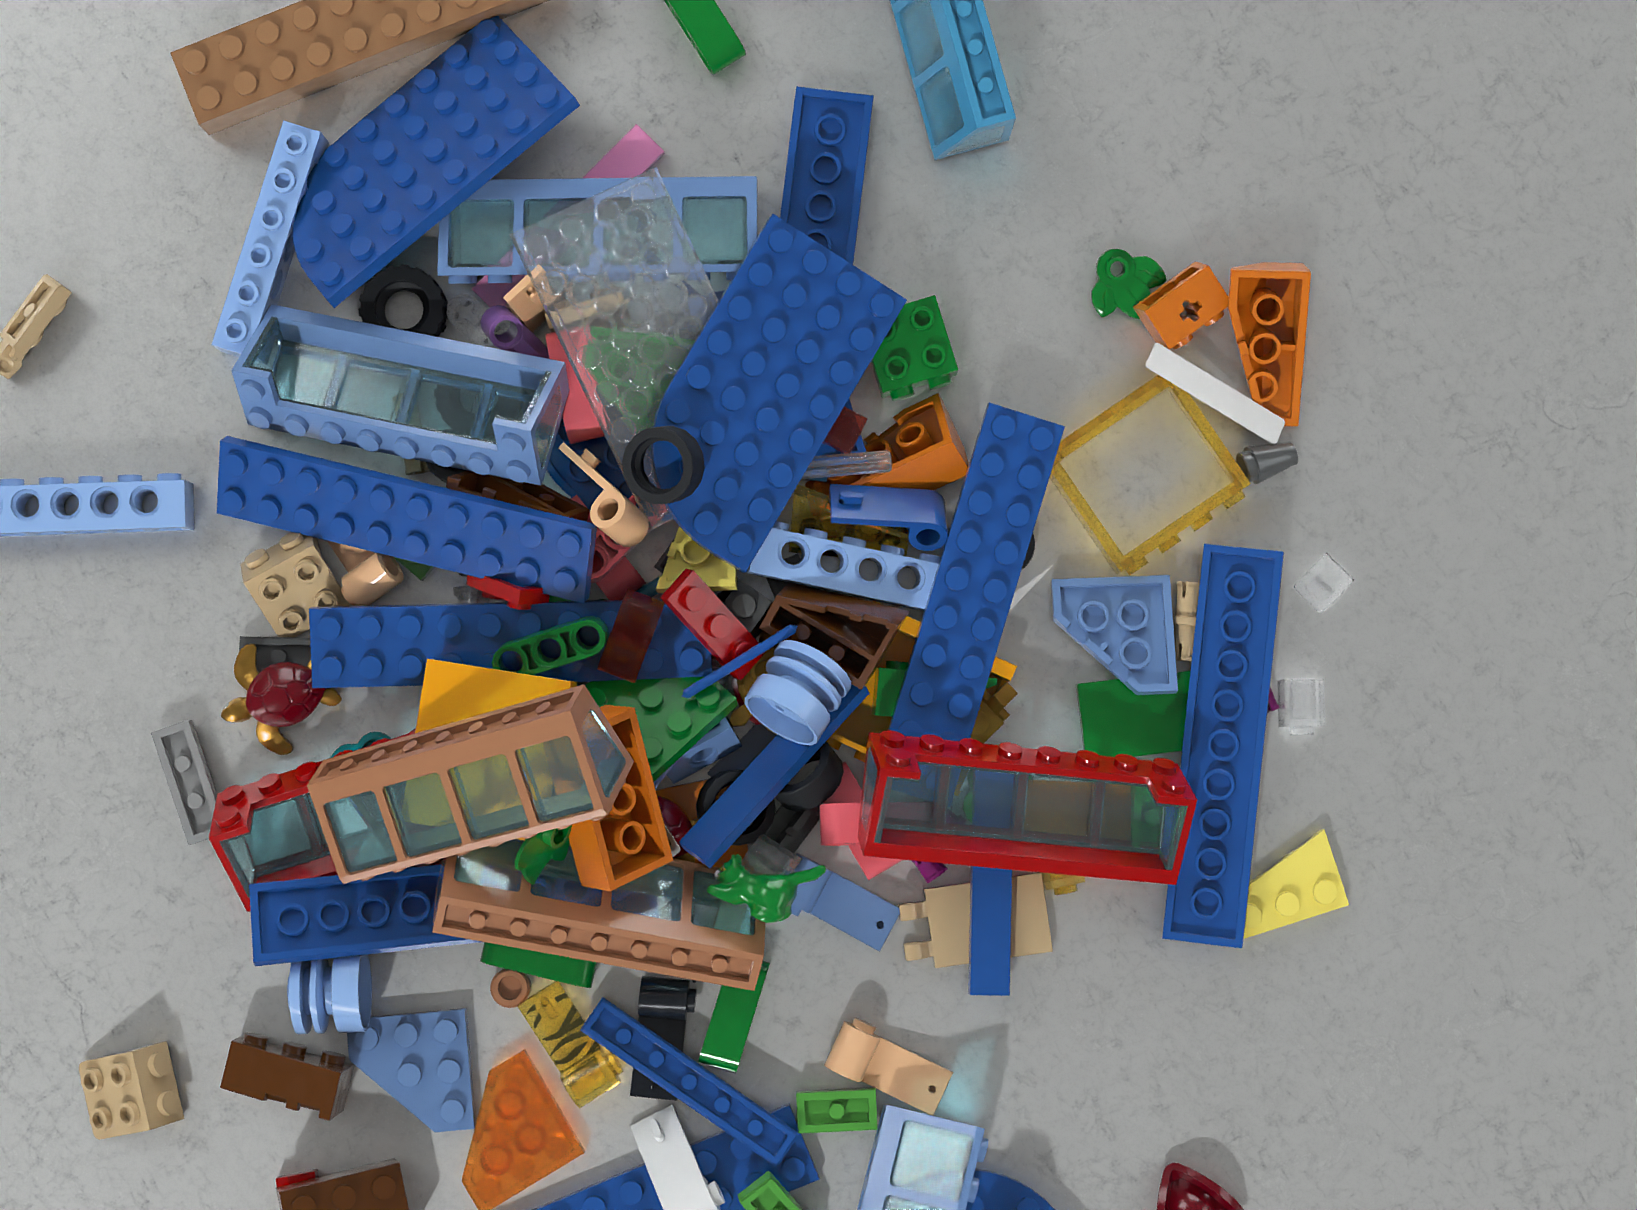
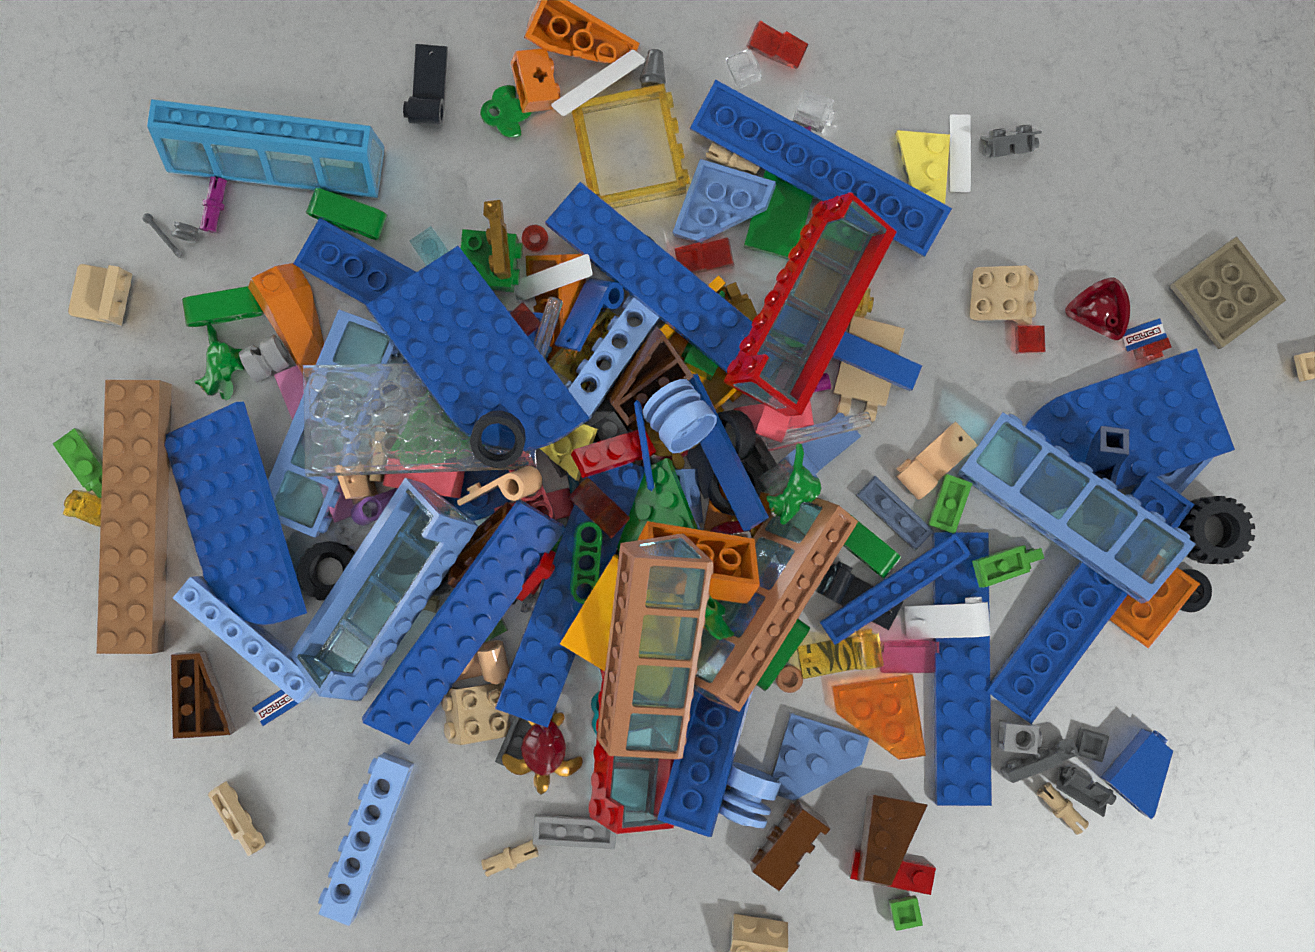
camera: 65 degrees left, 0 degrees up
none -> reddish brown wedge [171,651,236,739]
none -> green animal [194,324,245,401]
none -> light grey wheel [239,334,291,382]
none -> orange wedge [248,263,324,380]
none -> sticker [252,690,298,726]
none -> green beam [306,188,388,240]
none -> black door [403,44,448,126]
none -> clear light blue plate [409,226,449,266]
none -> tan pin [481,839,539,877]
none -> pearl gold hinge [483,200,511,279]
none -> white sticker [514,254,593,302]
none -> clear red plate [521,225,548,252]
none -> clear red slope [674,237,735,273]
none -> clear red slope [746,20,809,69]
none -> clear axle [765,412,872,451]
none -> sand blue tile [856,476,934,551]
none -> clear pink panel [880,640,939,673]
none -> white sticker [949,114,971,192]
none -> tan bracket [970,265,1039,326]
none -> dark grey hinge [981,125,1042,158]
none -> clear red plate [1015,325,1046,354]

